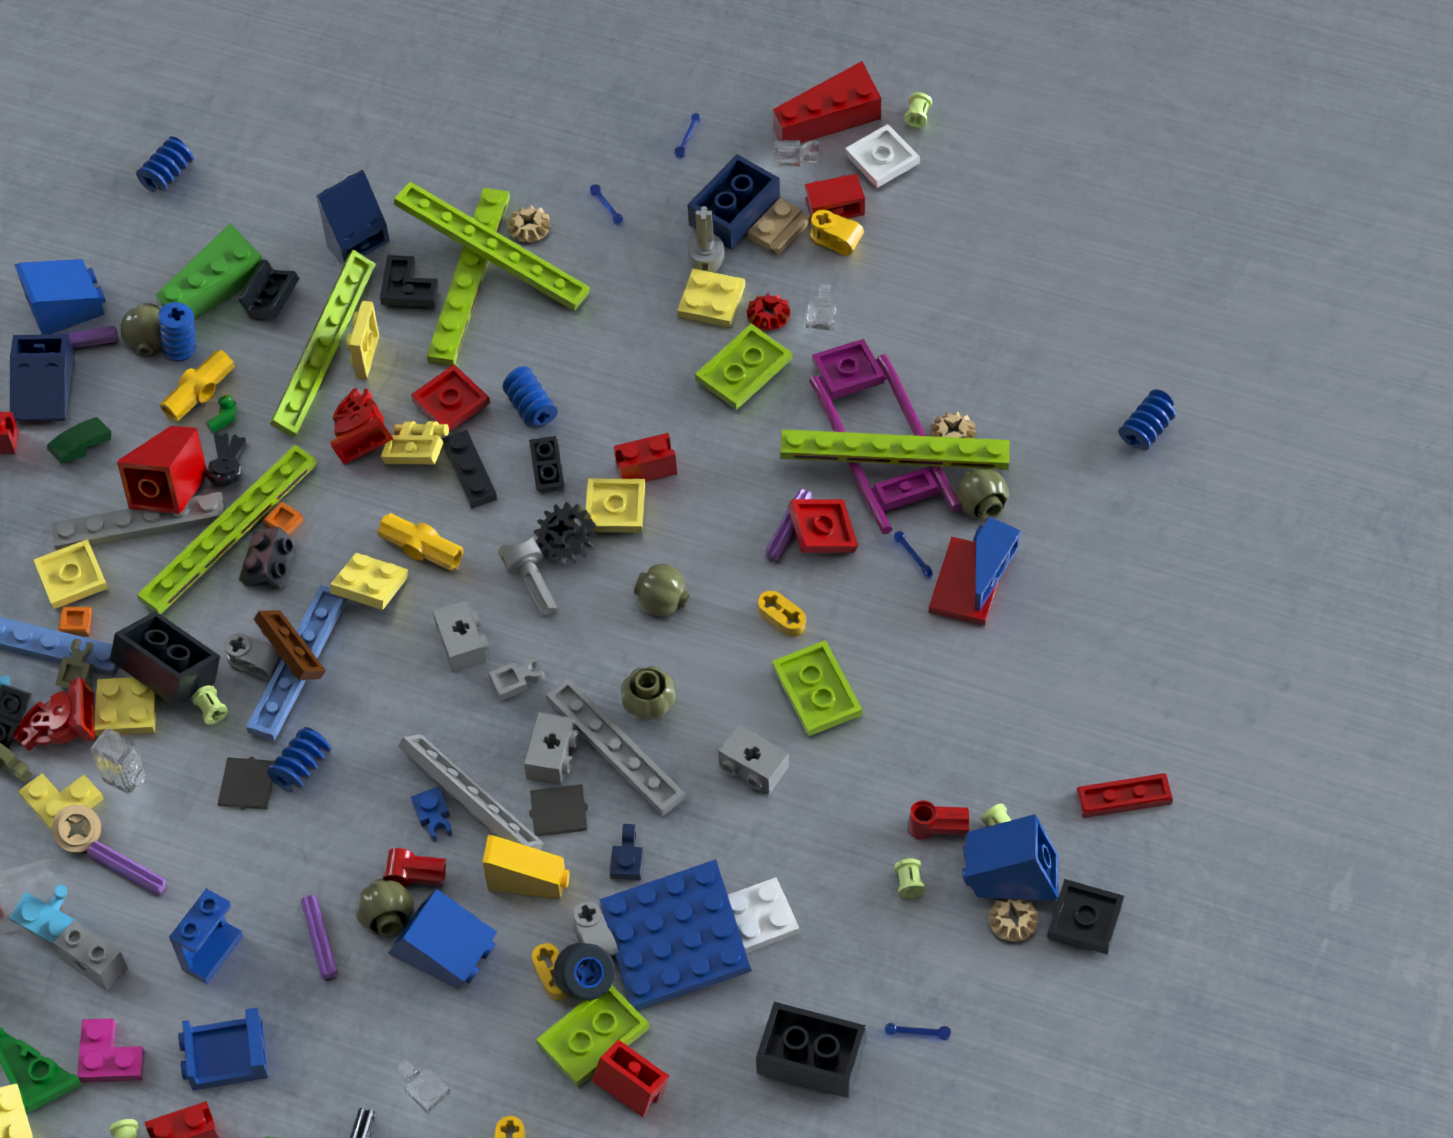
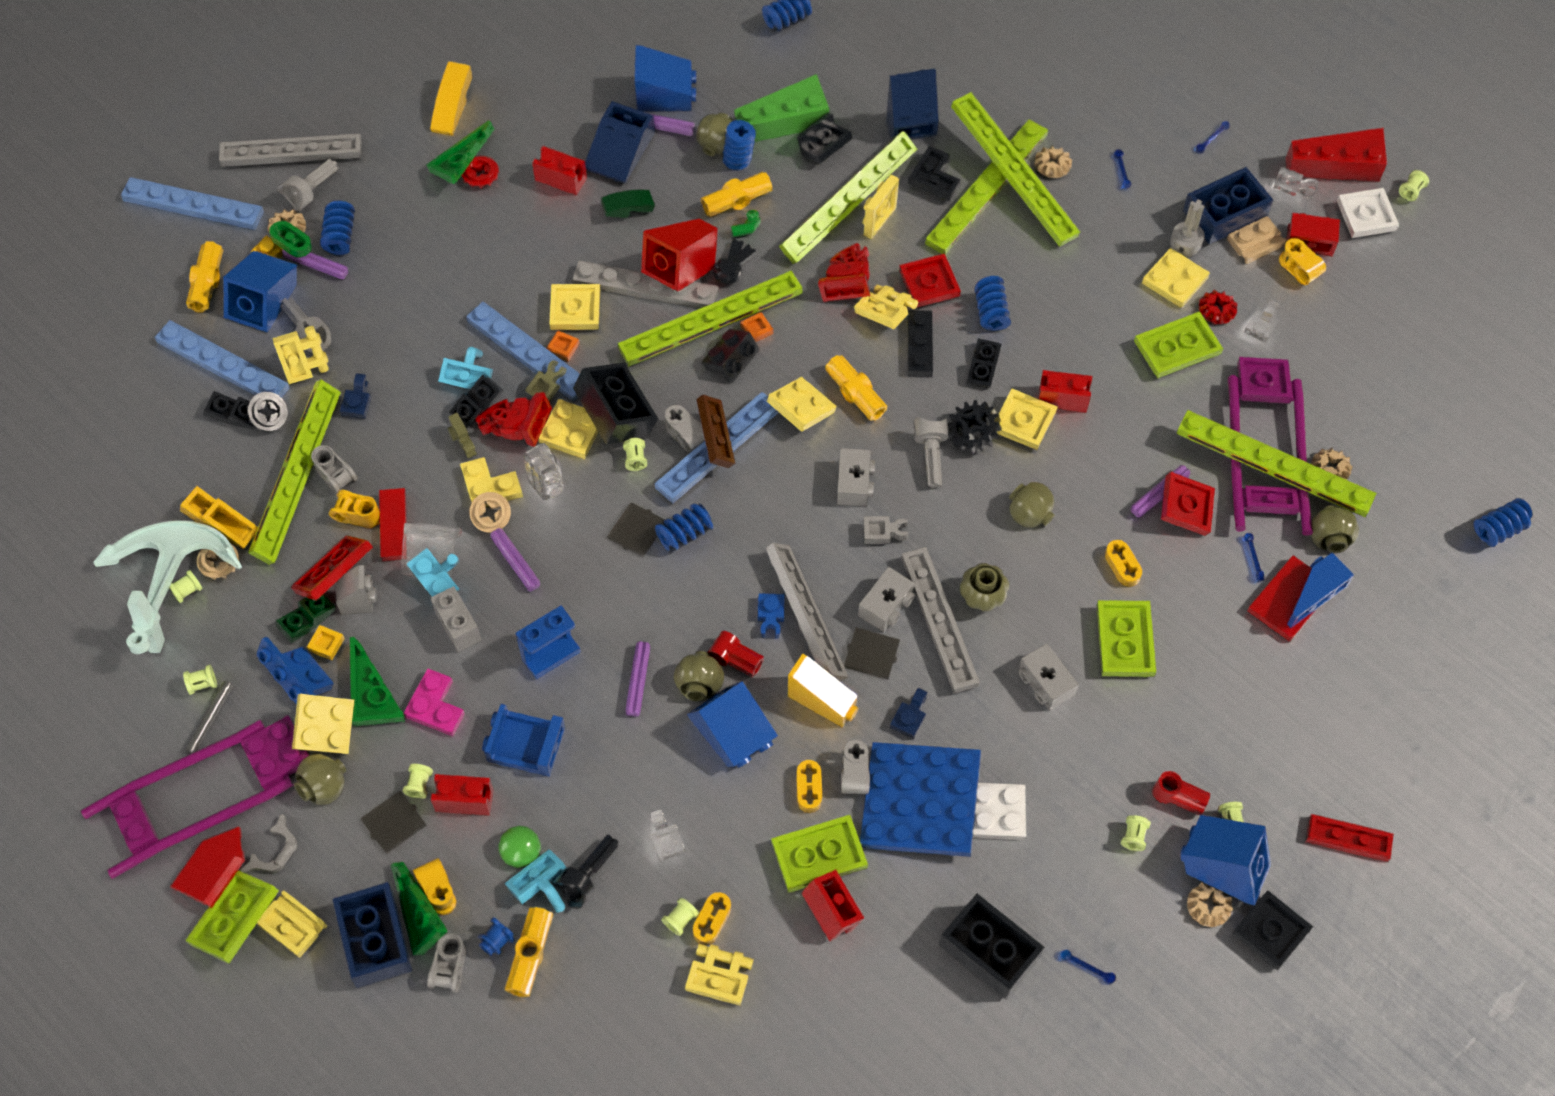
camera: 20 degrees right, 5 degrees up
black wheel [553,942,615,1001] -> none

